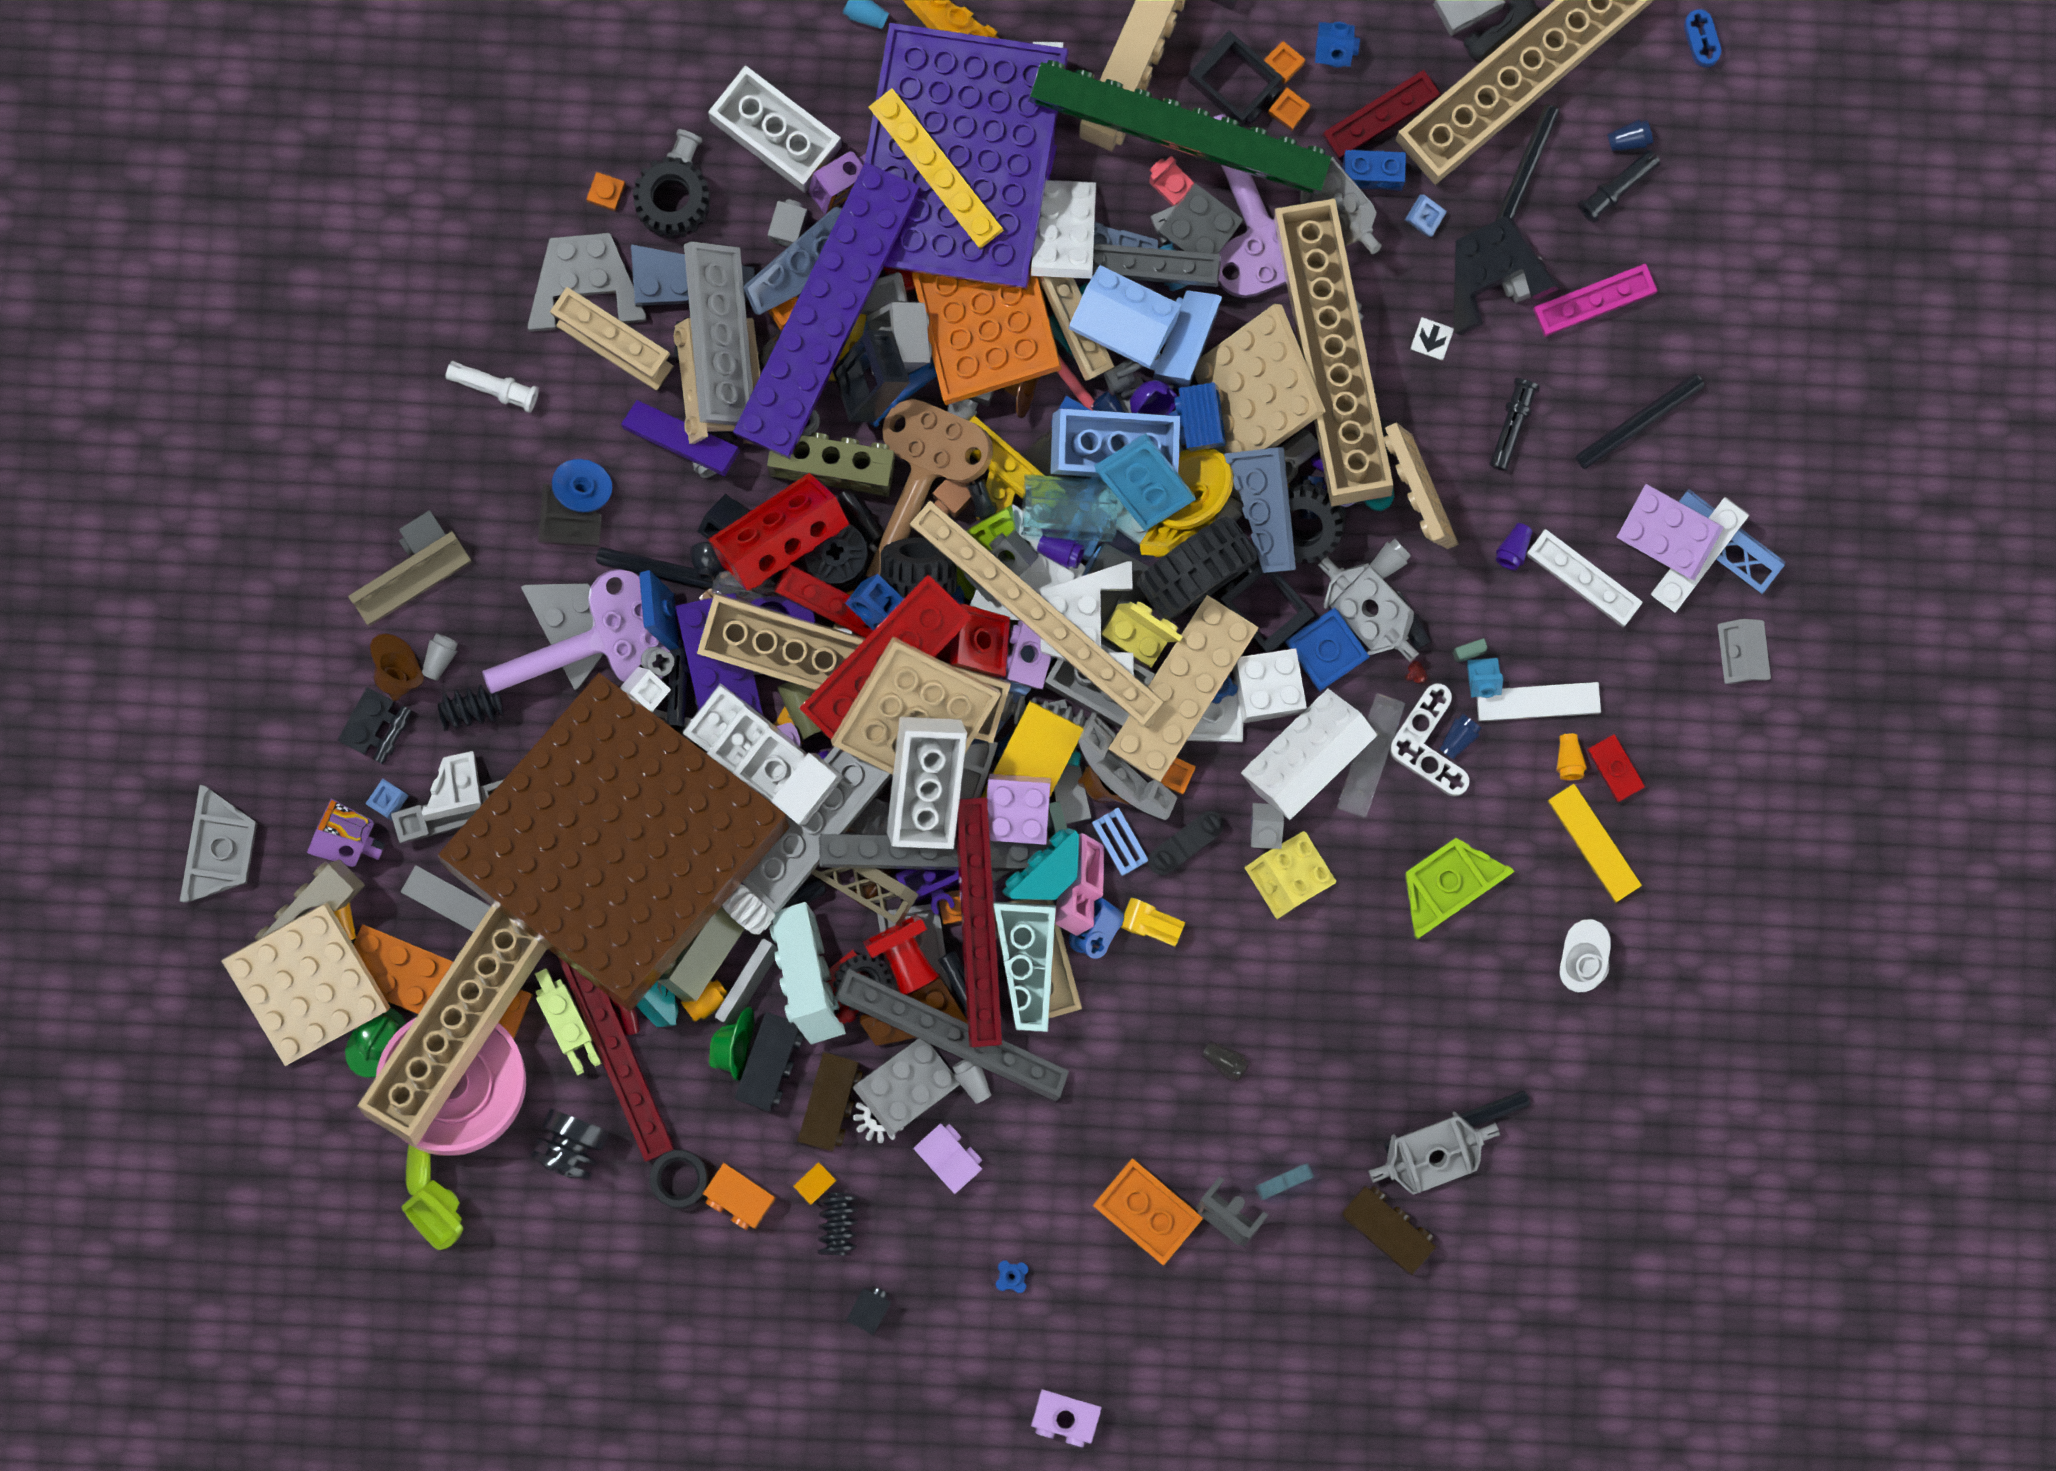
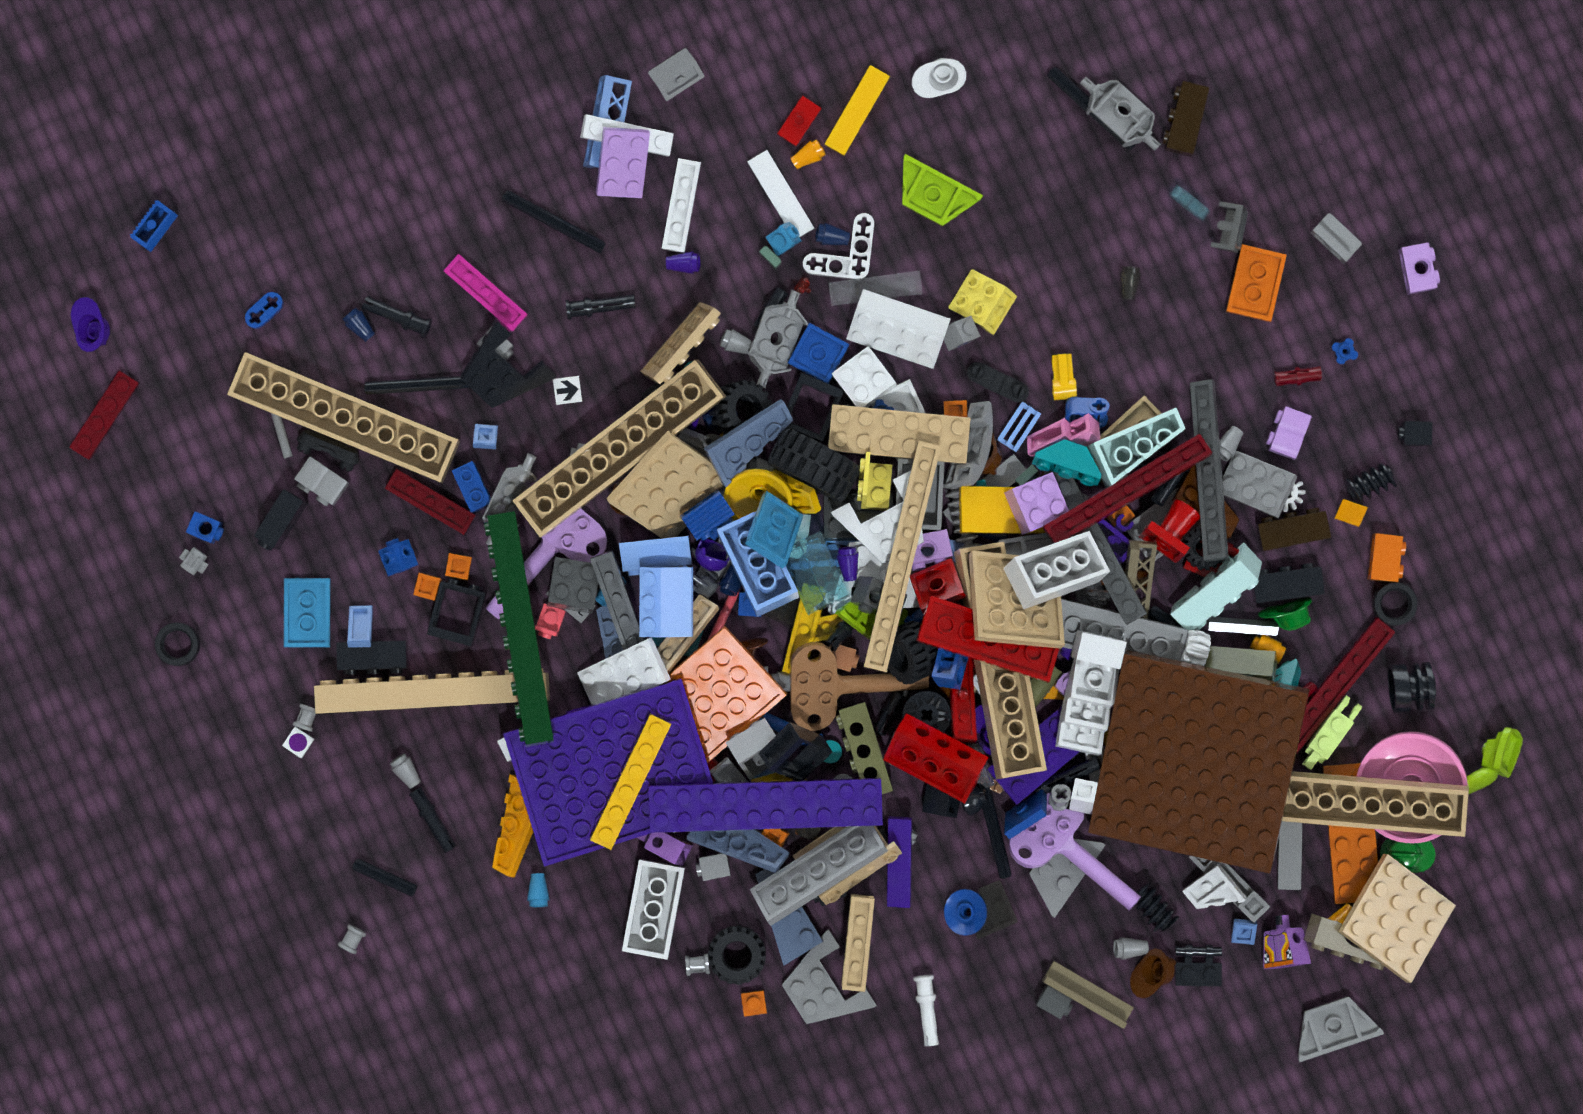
camera: 110 degrees left, 5 degrees up
none -> teal tile [824,740,842,763]
none -> dark red pin [1274,366,1322,387]
none -> light grey panel [1310,213,1362,264]

